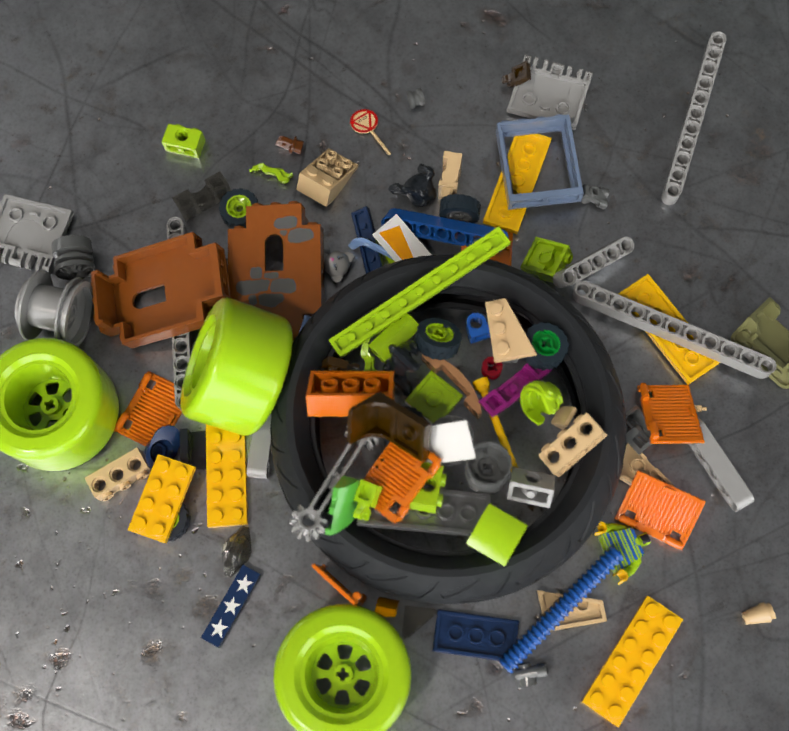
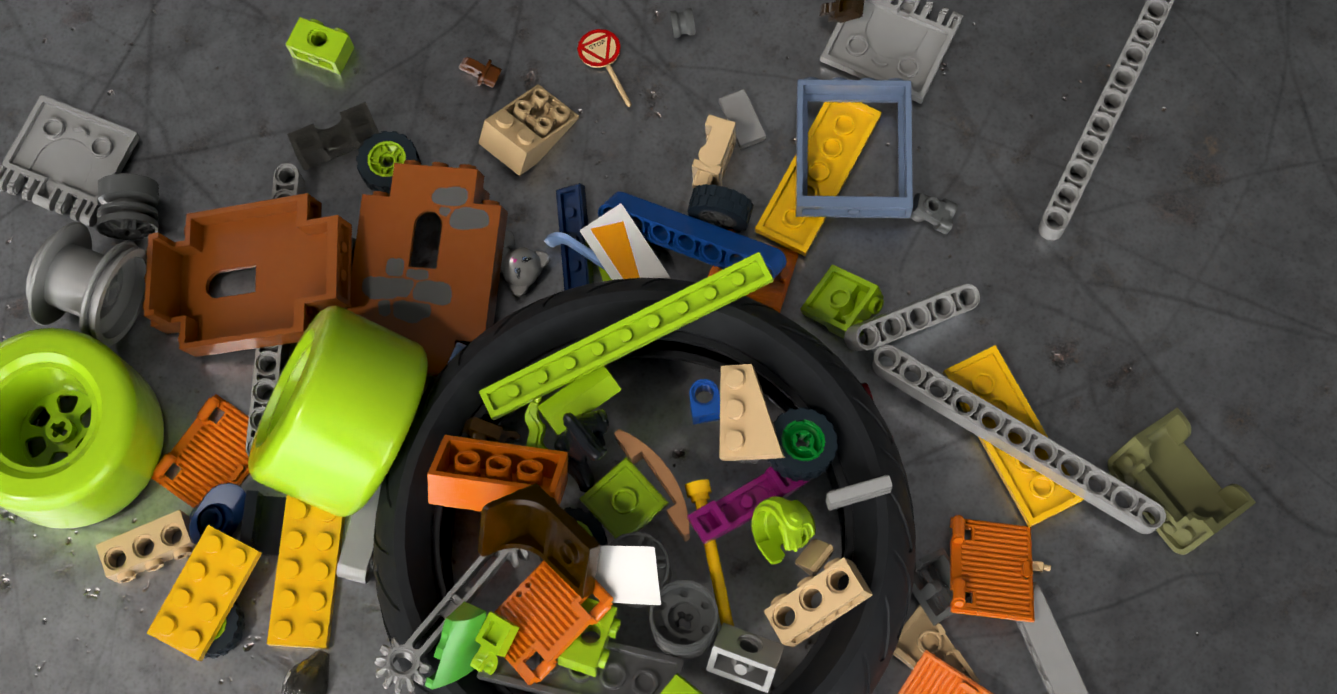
camera: 10 degrees right, 0 degrees up
lime hair [249,163,294,184] -> none
black hair [388,164,437,207] -> none
black wheel [414,318,462,360] -> none
dark red wheel [481,356,503,381] -> none
none -> light grey tile [719,89,766,150]
none -> light grey tile [825,475,893,511]

